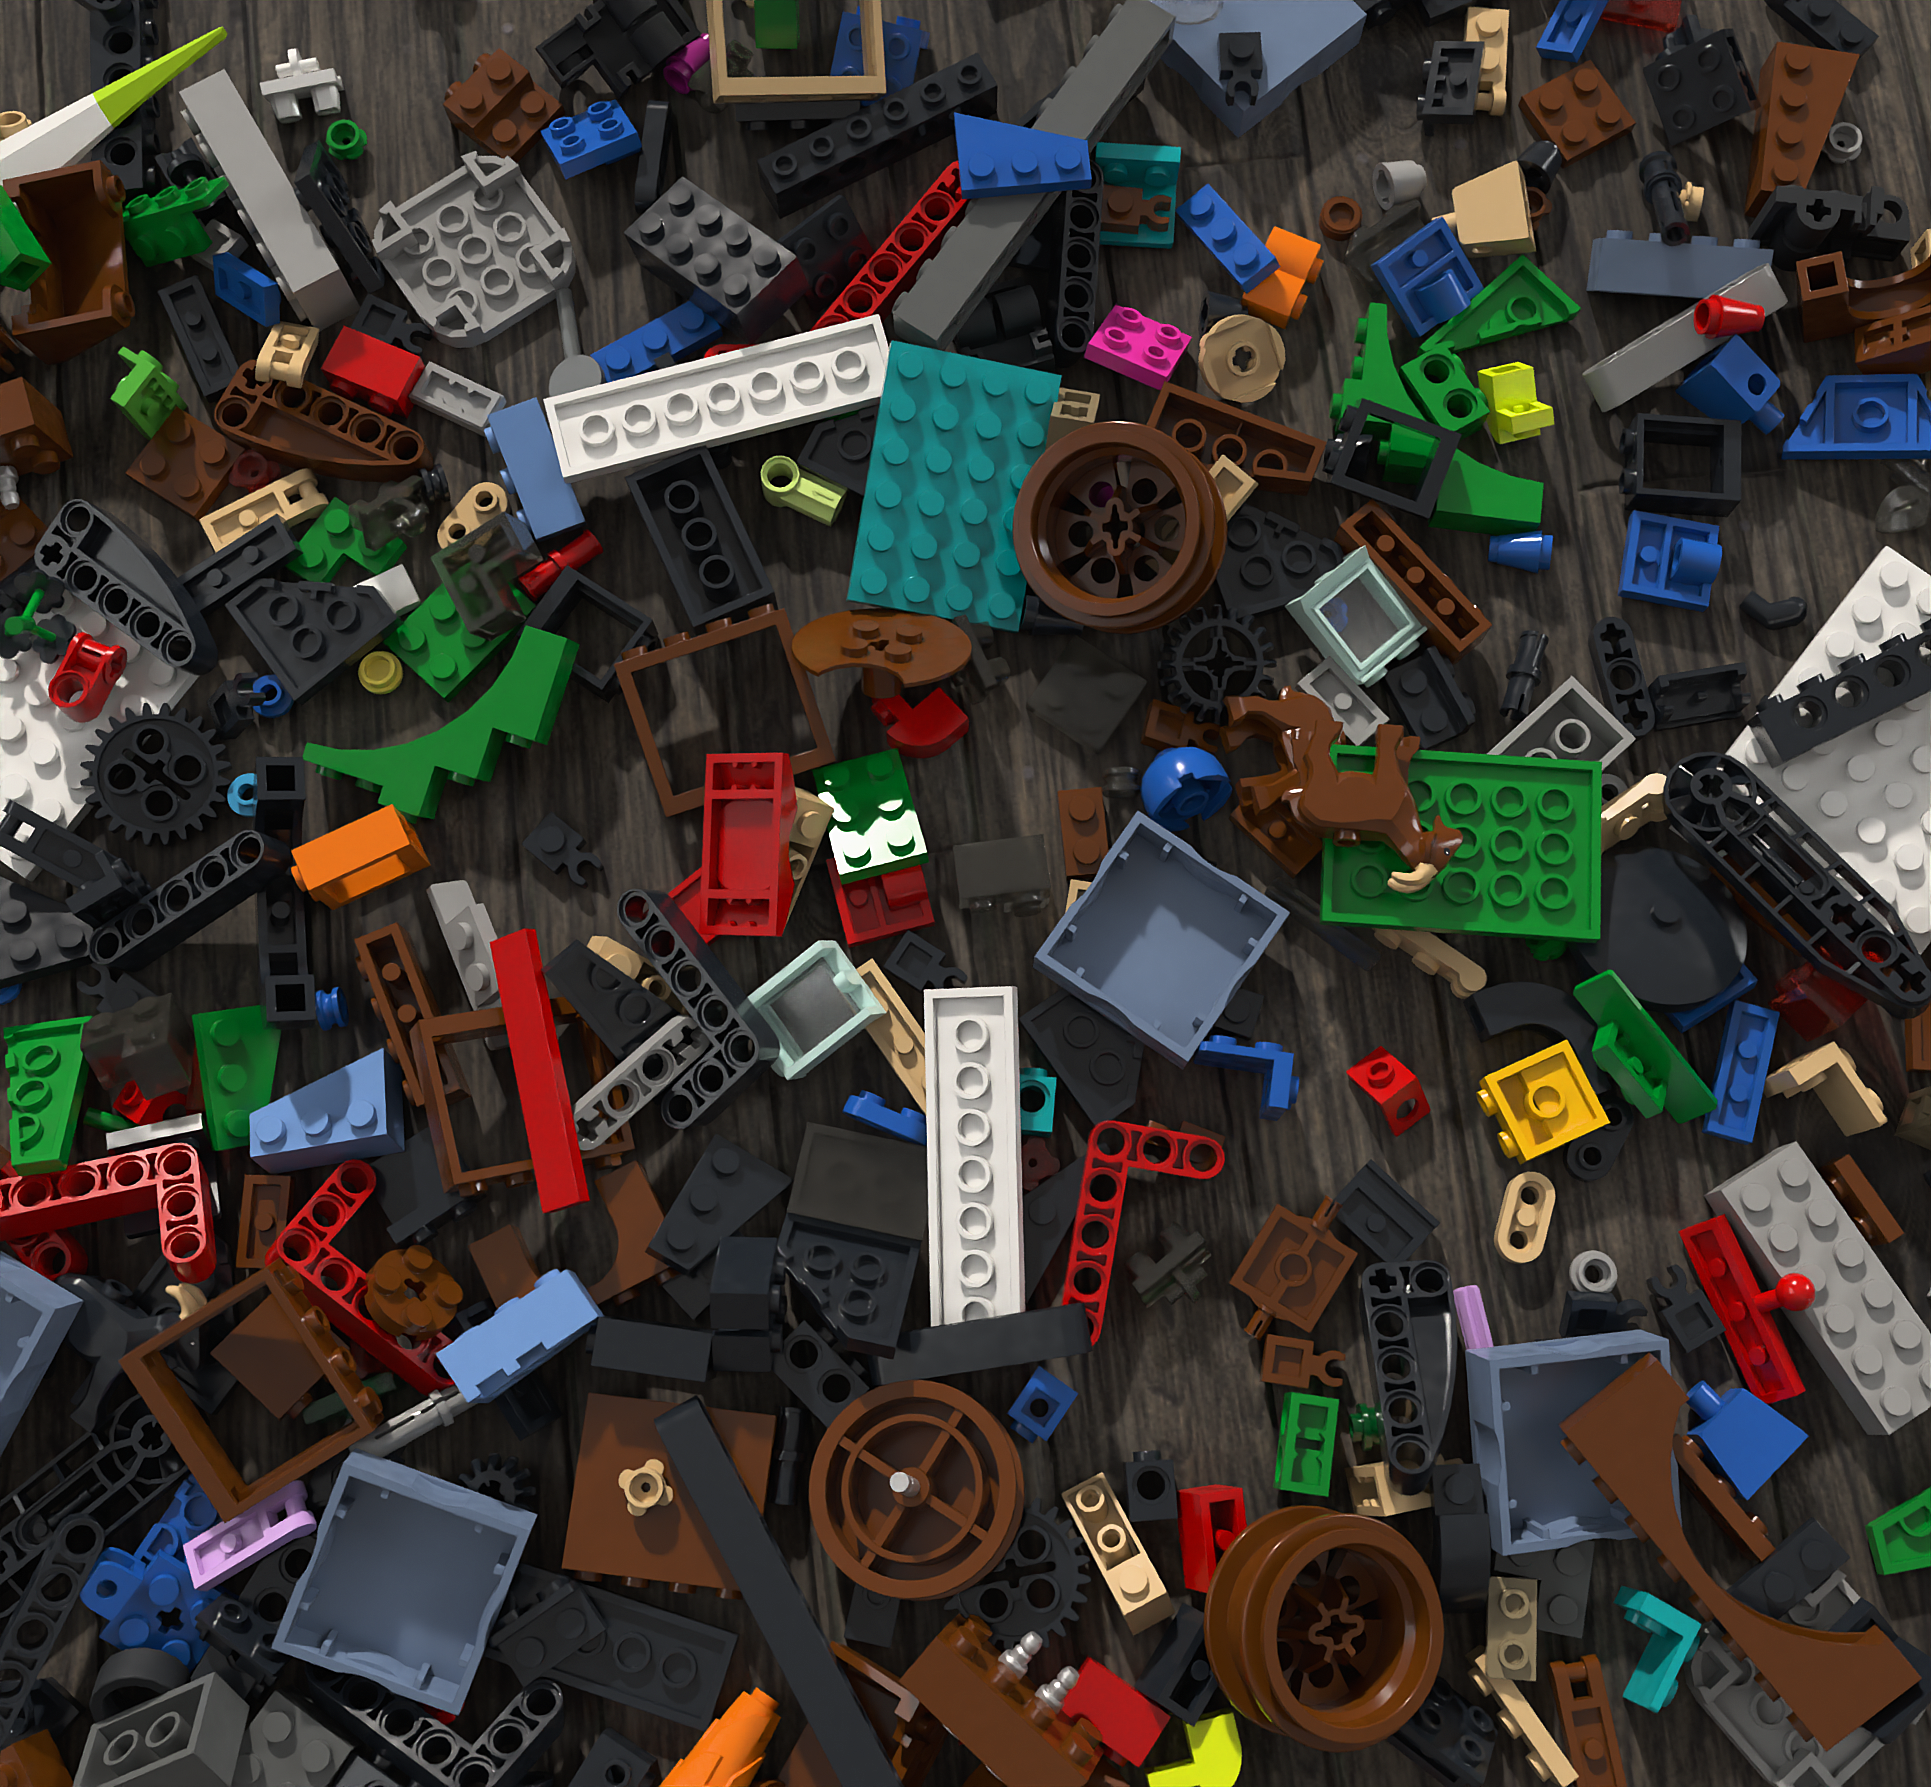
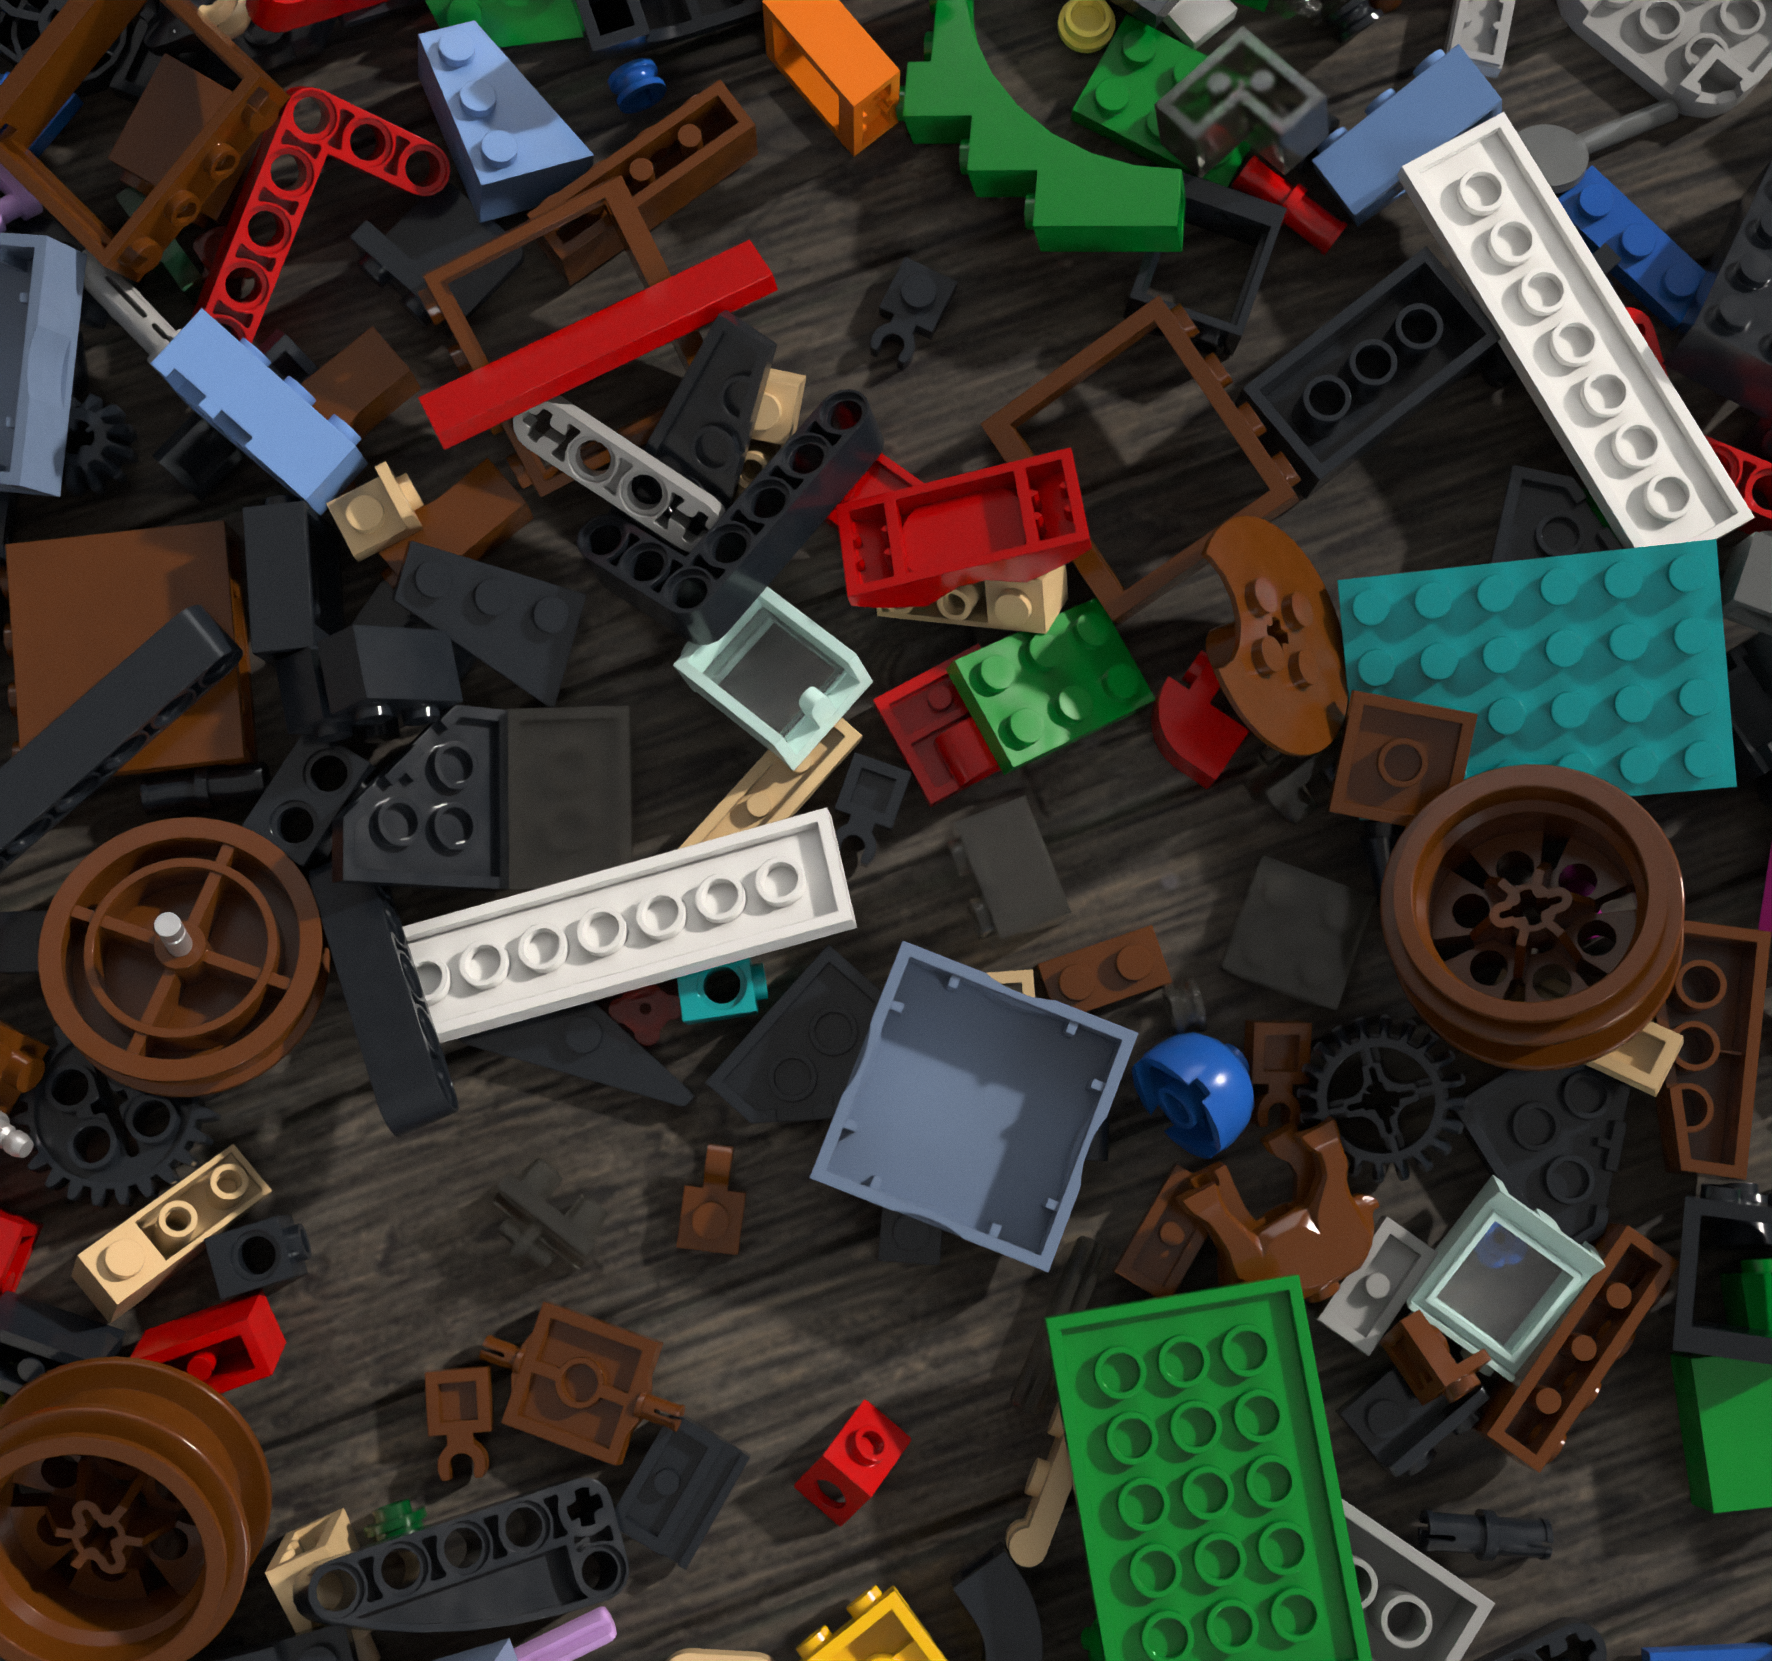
camera: 70 degrees right, 5 degrees up
reddish brown plate [236,1175,296,1269] -> none
reddish brown plate [364,1245,463,1340] -> none
light grey bracket [426,880,510,1050] -> none
tan plate [437,482,511,561] -> none
tan plate [618,1459,674,1516] -> none
yellowish green piece [761,455,847,527] -> none
blue plate [842,1090,927,1147] -> none
blue brick [1007,1366,1078,1444] -> none
dark tan hinge [1045,388,1100,451] -> none
red beam [1060,1120,1225,1346] -> none
blue bracket [1193,1035,1299,1121] -> none
green brick [1273,1392,1339,1497] -> none
reddish brown animal [1281,720,1463,893] -> none
blue cone [1488,530,1553,574] -> none
none -> tan bracket [326,461,424,562]
none -> reddish brown plate [1327,690,1478,826]
none -> reddish brown bracket [1379,1309,1492,1406]

